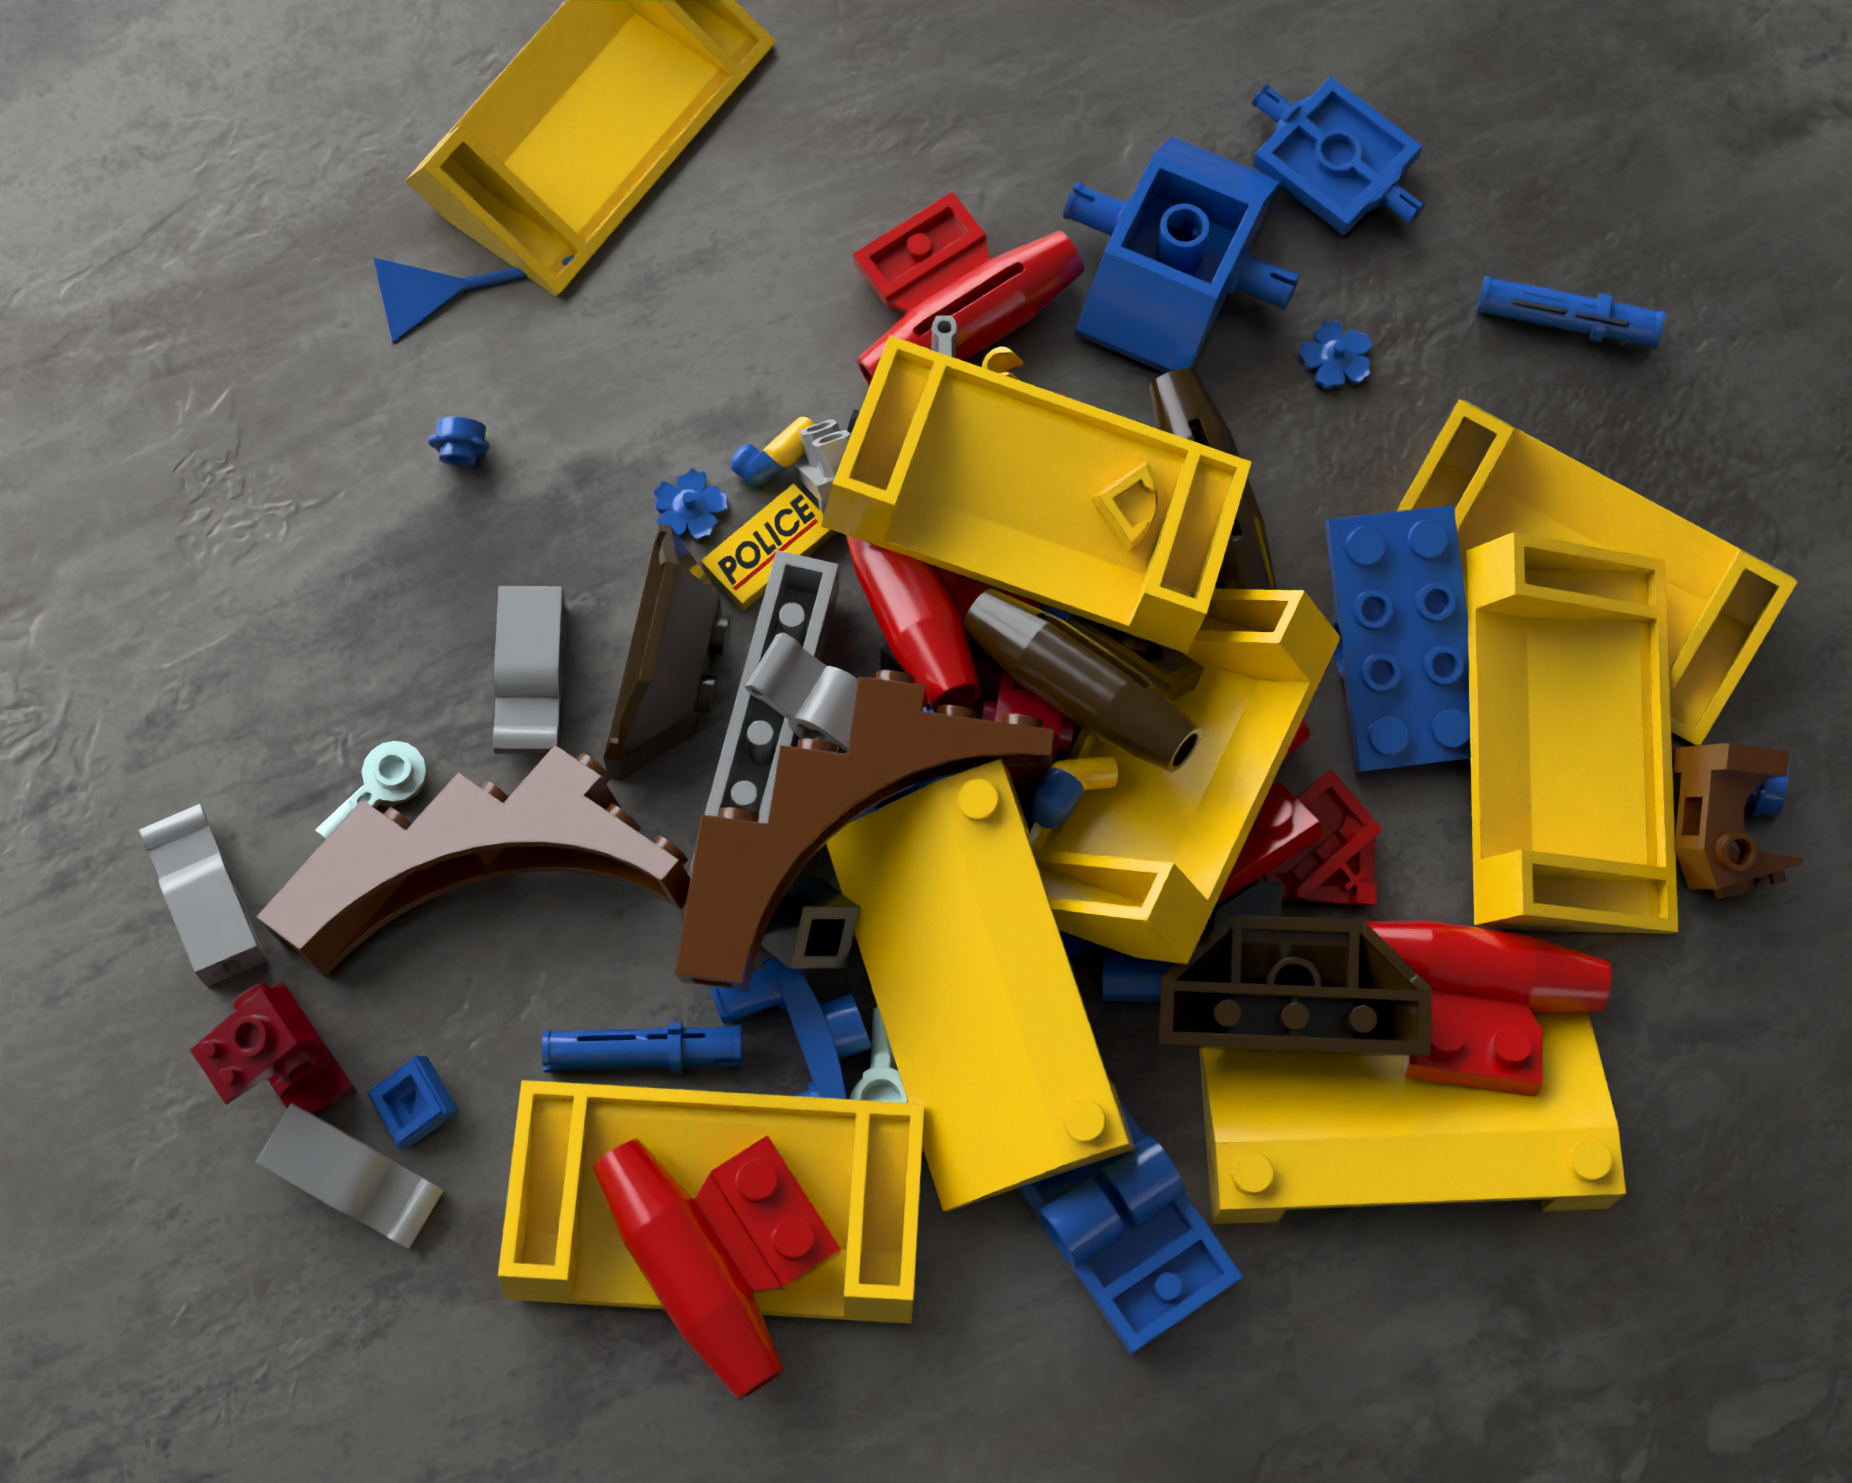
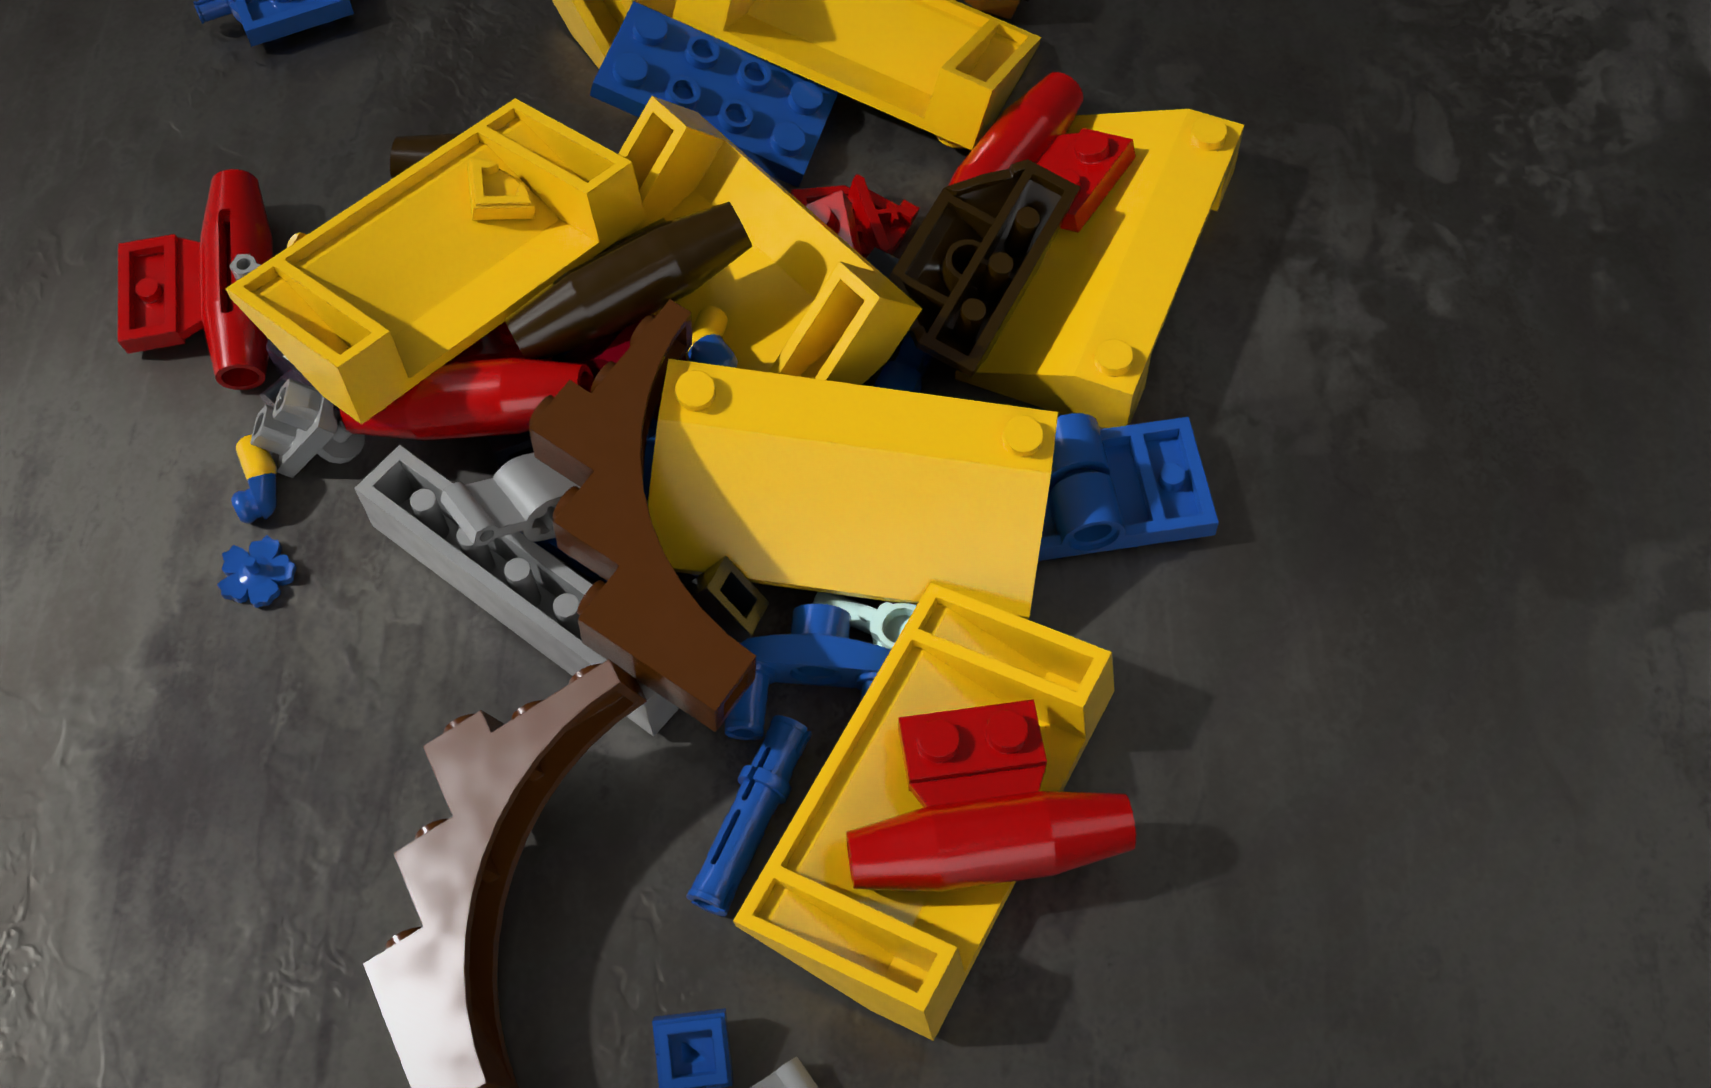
camera: 60 degrees left, 10 degrees down
light aqua plate [315,741,427,841] -> none
blue plate [428,417,490,466] -> none
light grey piece [493,586,567,754] -> none
dark brown wedge [603,523,731,780] -> none
yellow tile [701,483,835,611] -> none
blue slope [1063,136,1300,373] -> none
blue plant [1299,320,1373,390] -> none

